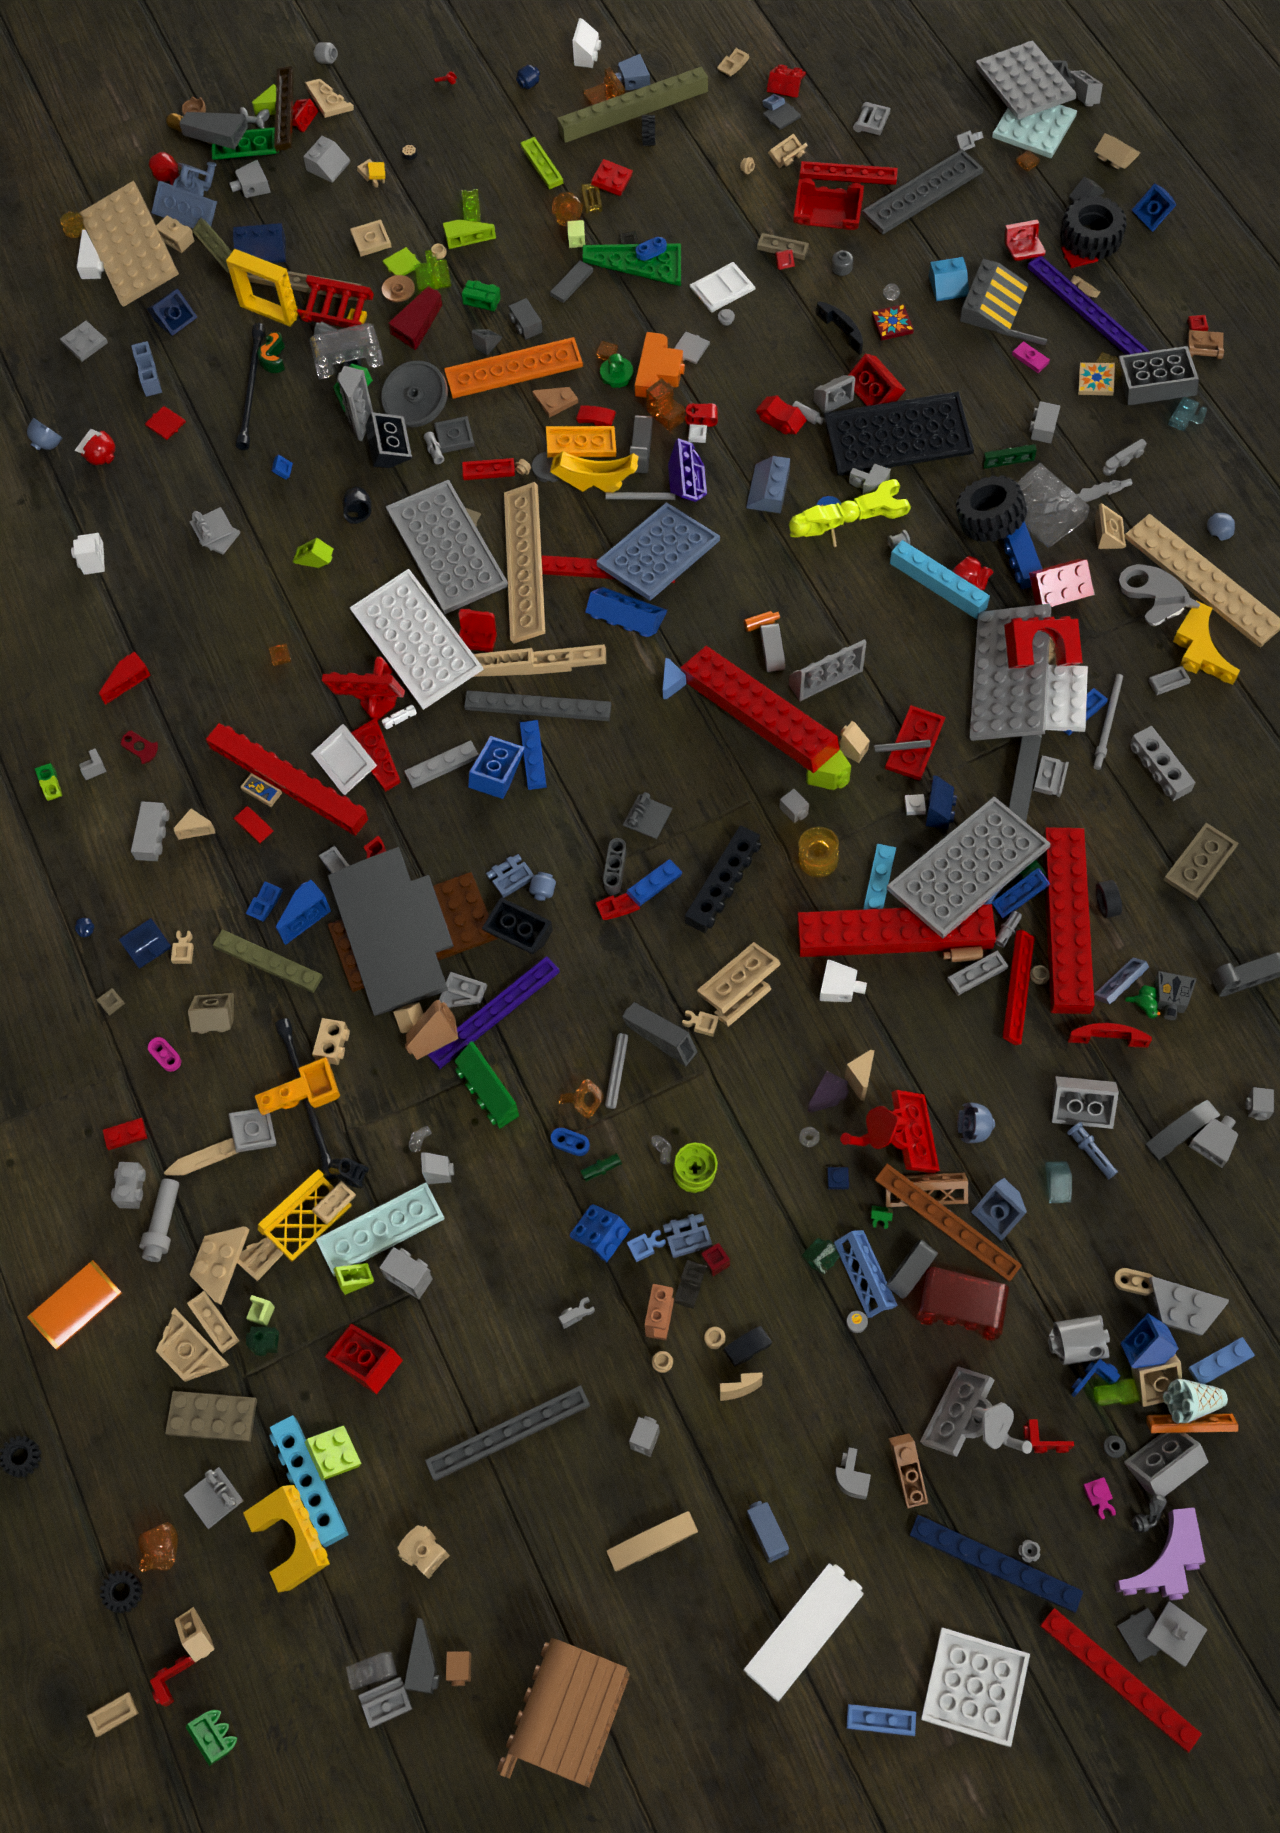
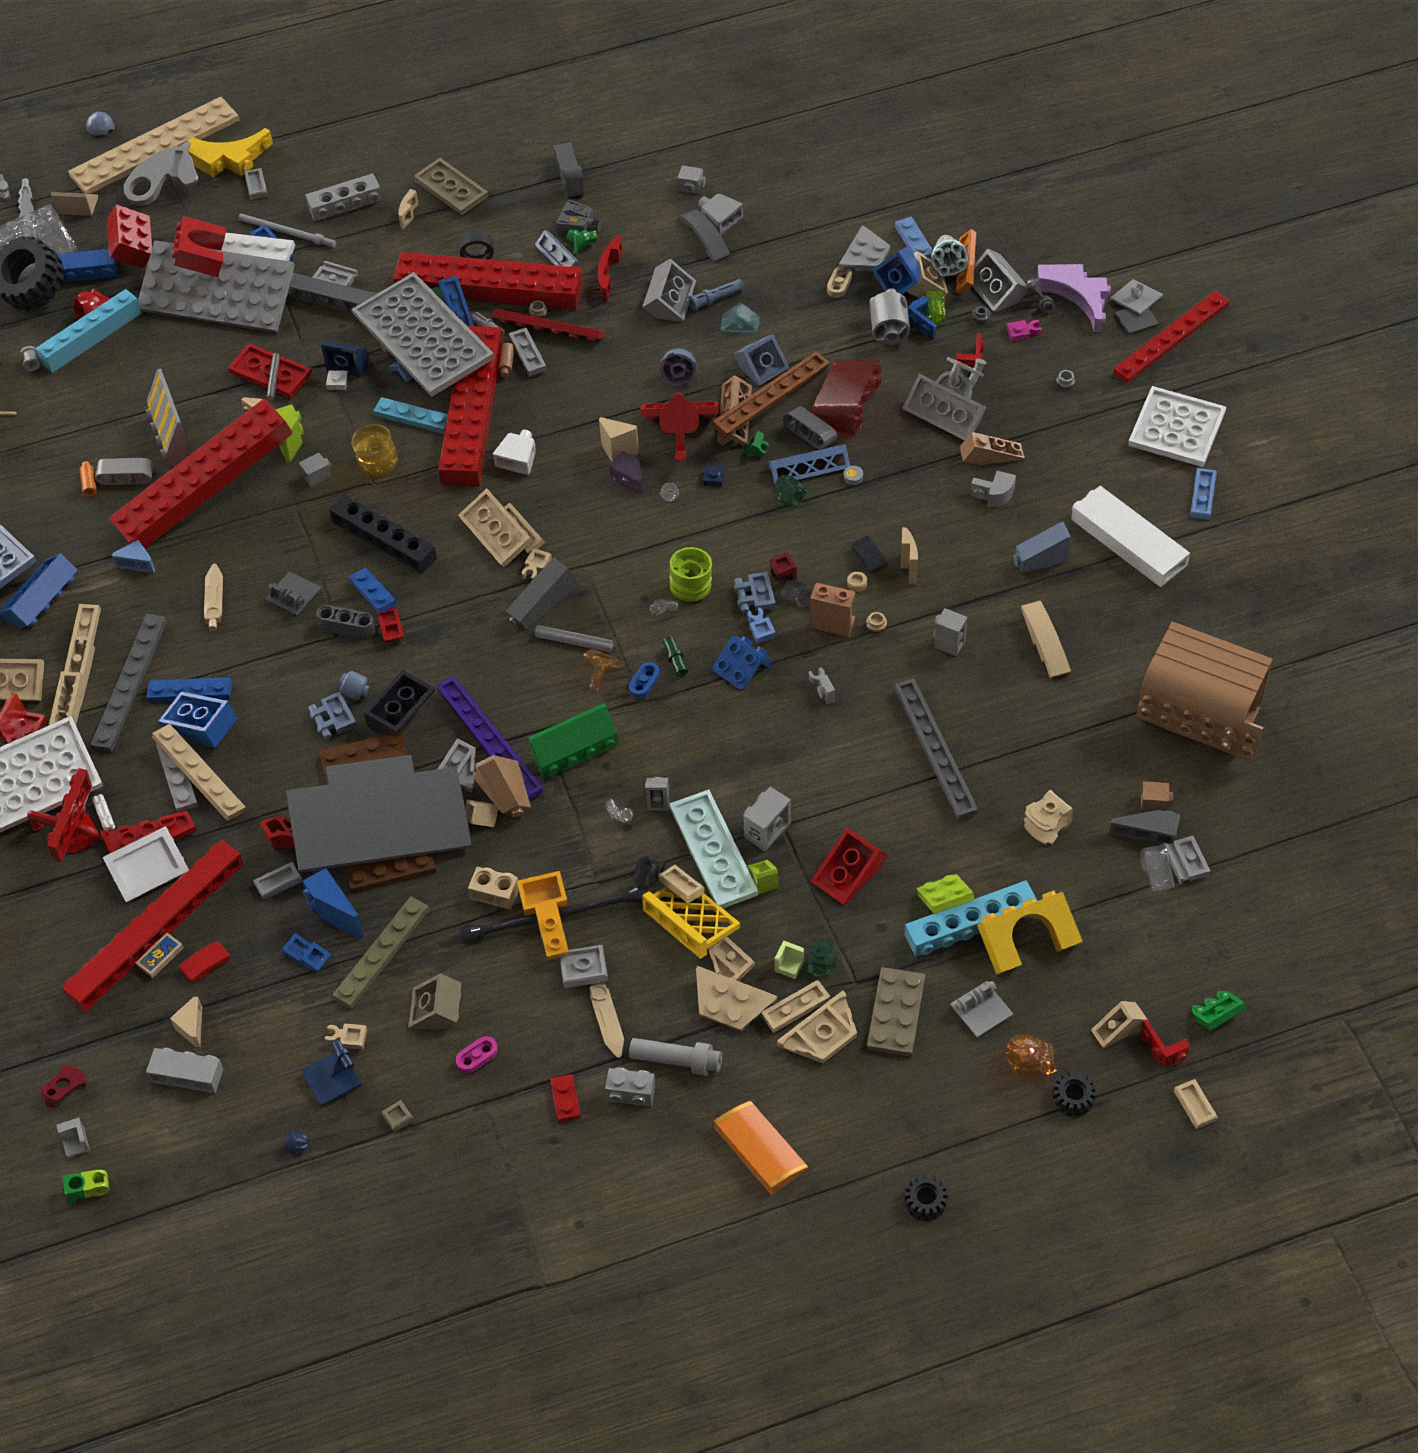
camera: 85 degrees left, 10 degrees down
dark blue plate [909,1515,1084,1613] -> none
none -> tan plate [152,724,246,821]
none -> tan piece [204,563,223,631]
none -> tan slope [398,189,419,229]

